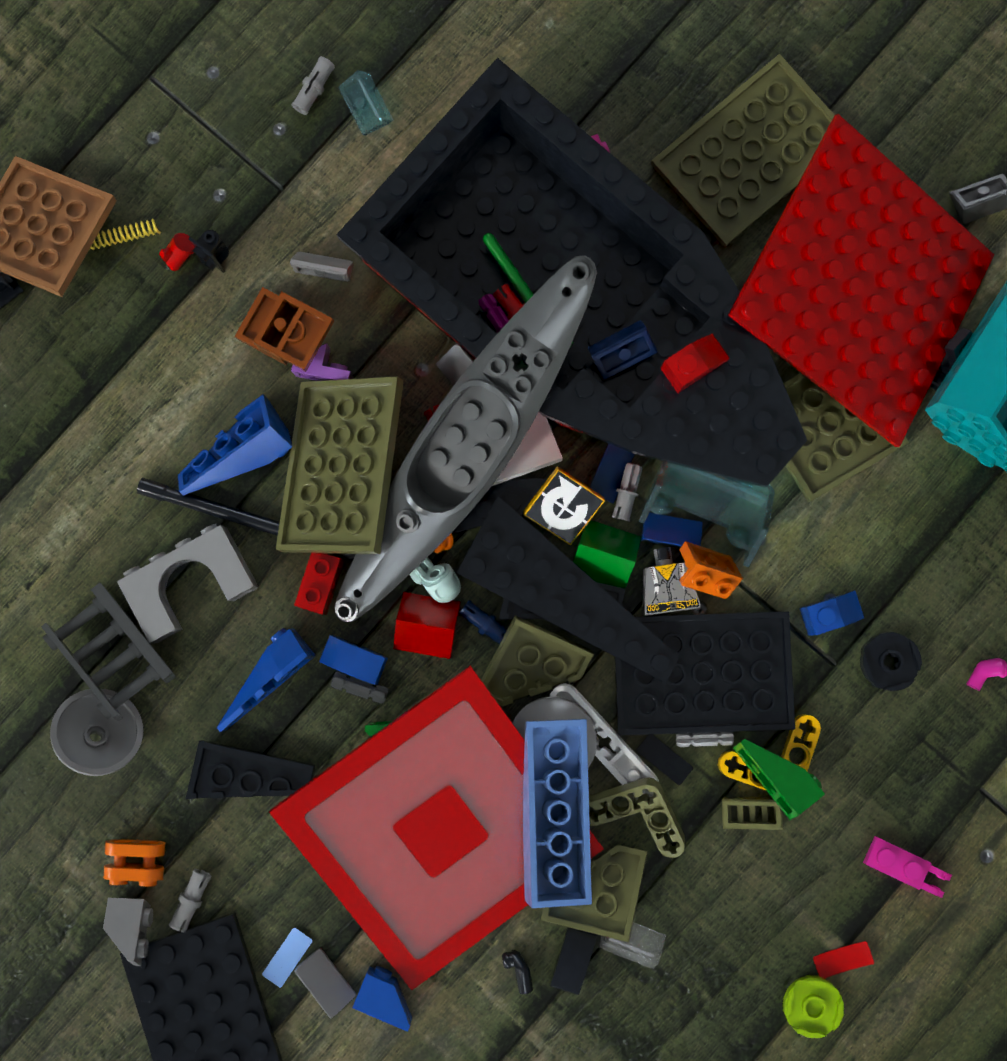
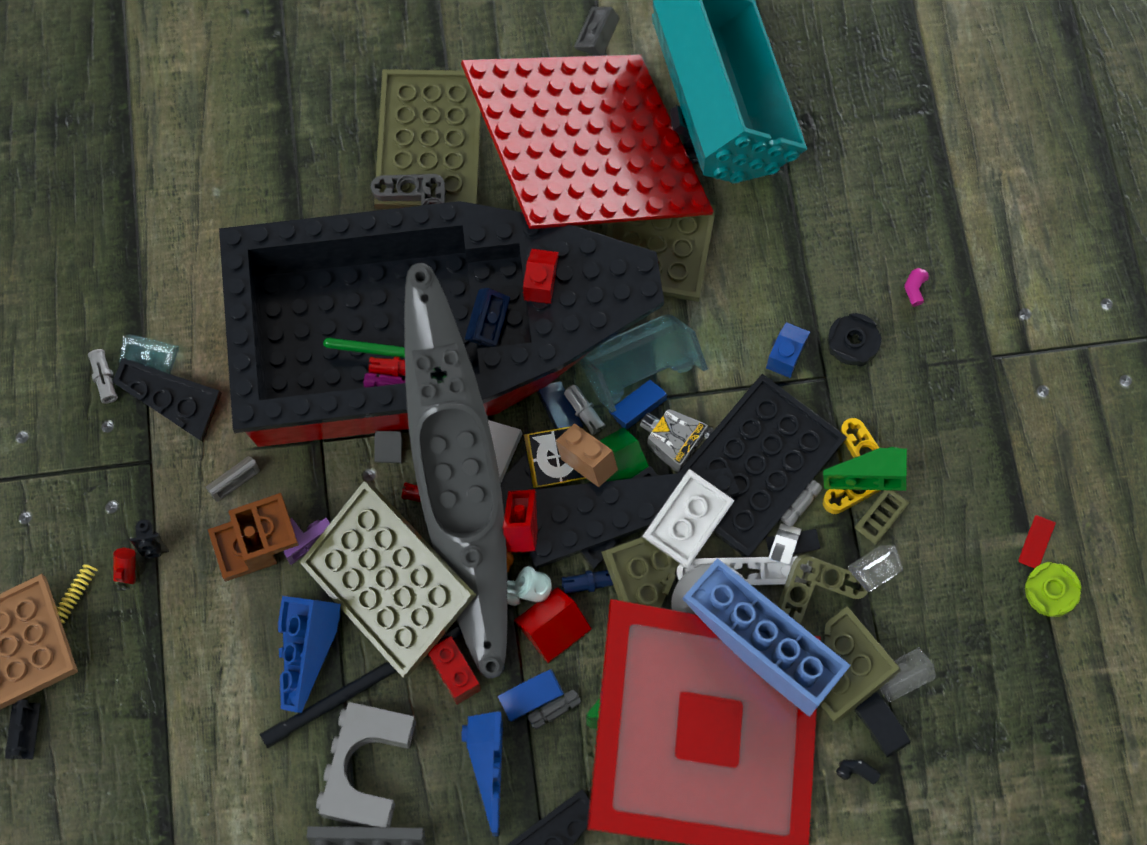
camera: 50 degrees left, 15 degrees down
orange bracket [679,541,743,599] -> none
dark pink hinge [863,836,952,898] -> none
none -> black wing [113,358,222,442]
none -> dark grey beam [371,174,446,205]
none -> red slope [503,490,538,552]
none -> medium nougat brick [555,423,618,487]
none -> white tile [642,469,734,568]
none -> white sticker [769,523,801,564]
none -> clear slope [848,545,903,592]

